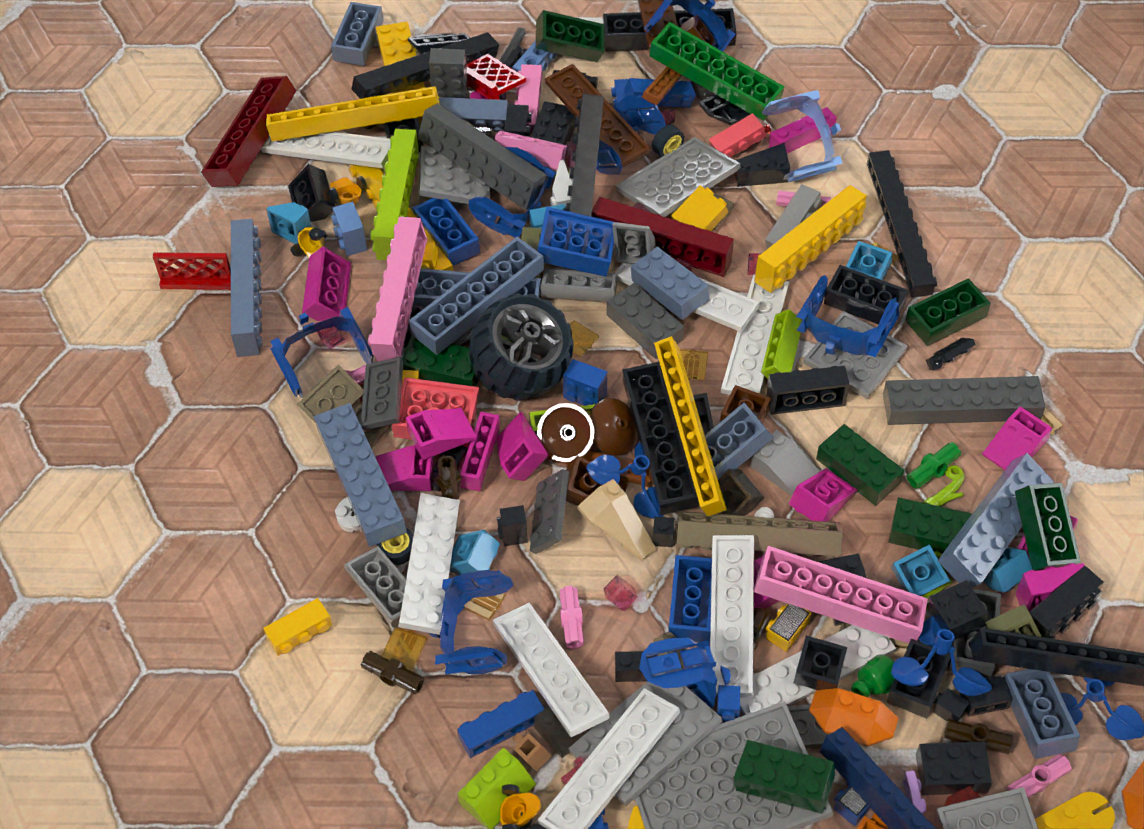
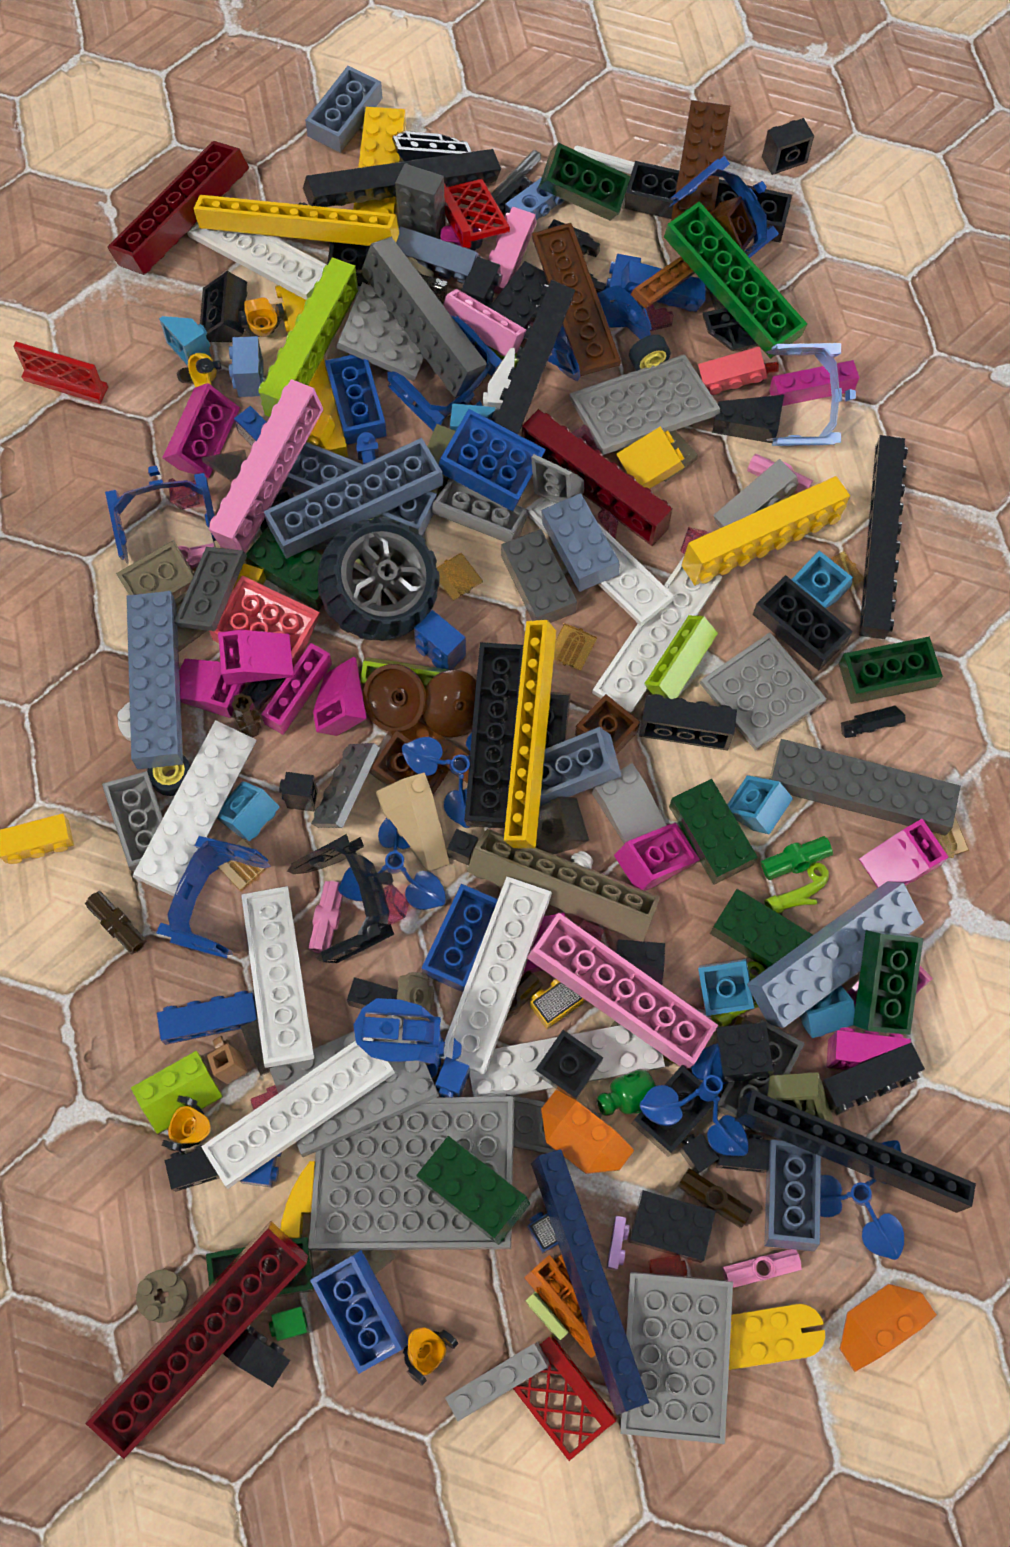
camera: 15 degrees right, 15 degrees up
sand blue brick [231,219,263,357] -> none
clear yellow piece [381,628,426,670] -> none
blue animal [796,275,899,357] -> none
none -> clear smoke slope [202,450,248,483]
none -> blue brick [234,406,267,446]
none -> black animal [287,834,394,963]
none -> blue plant [338,818,445,910]
none -> blue hips [356,432,379,465]
none -> dark azure slope [727,775,793,834]

